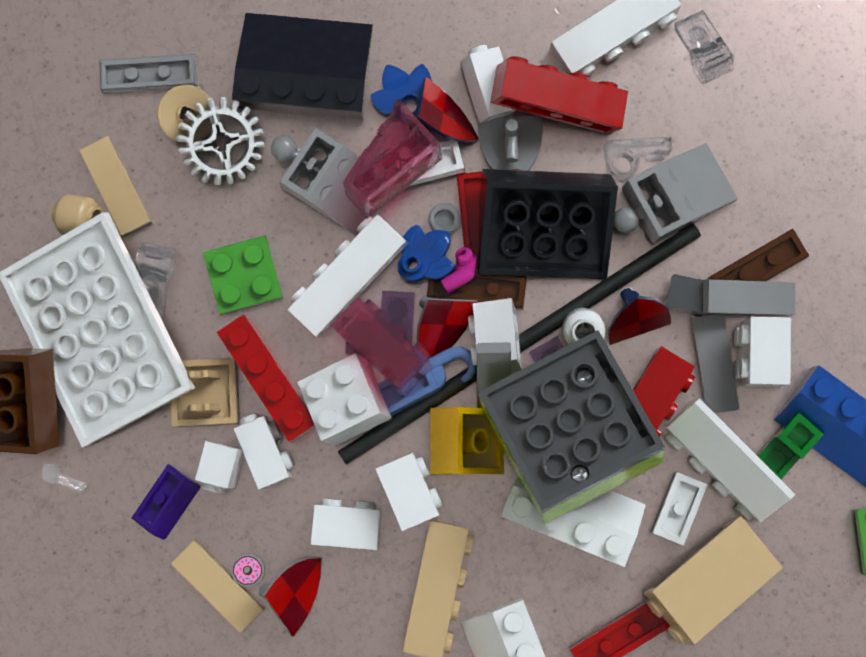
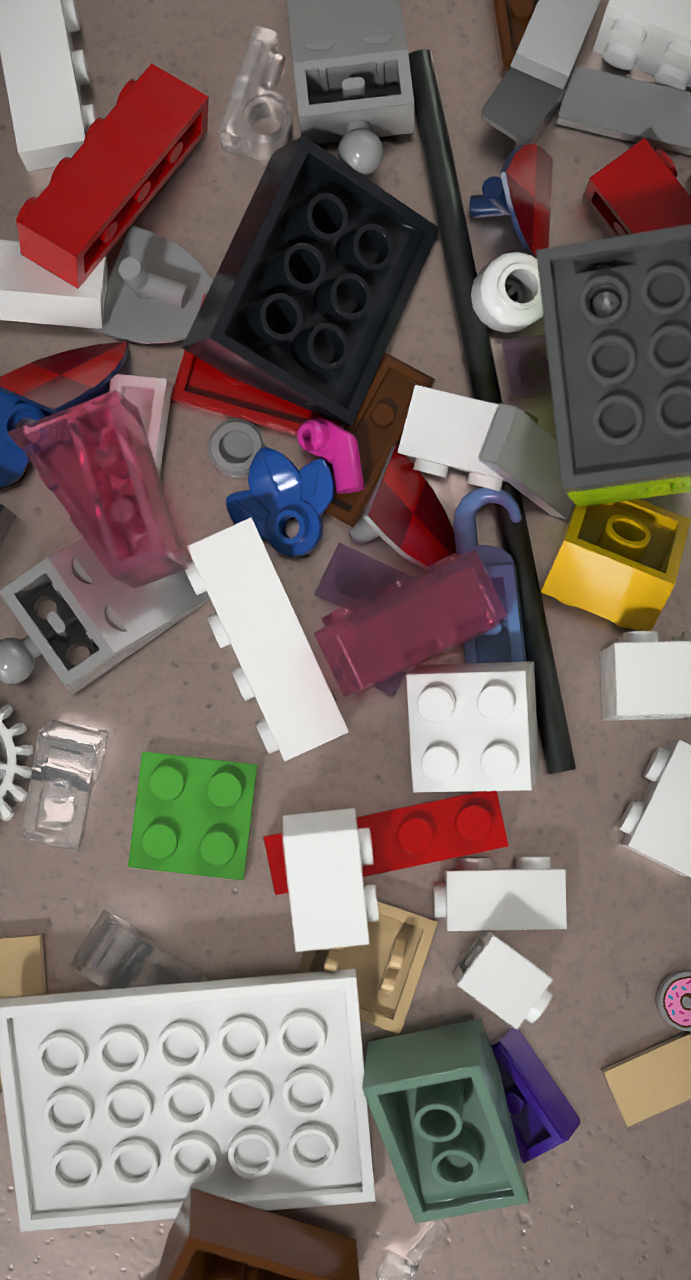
camera: 70 degrees left, 0 degrees up
none -> clear plate [21,717,108,852]
none -> white brick [283,808,379,952]
none -> sand green slope [362,1019,529,1223]

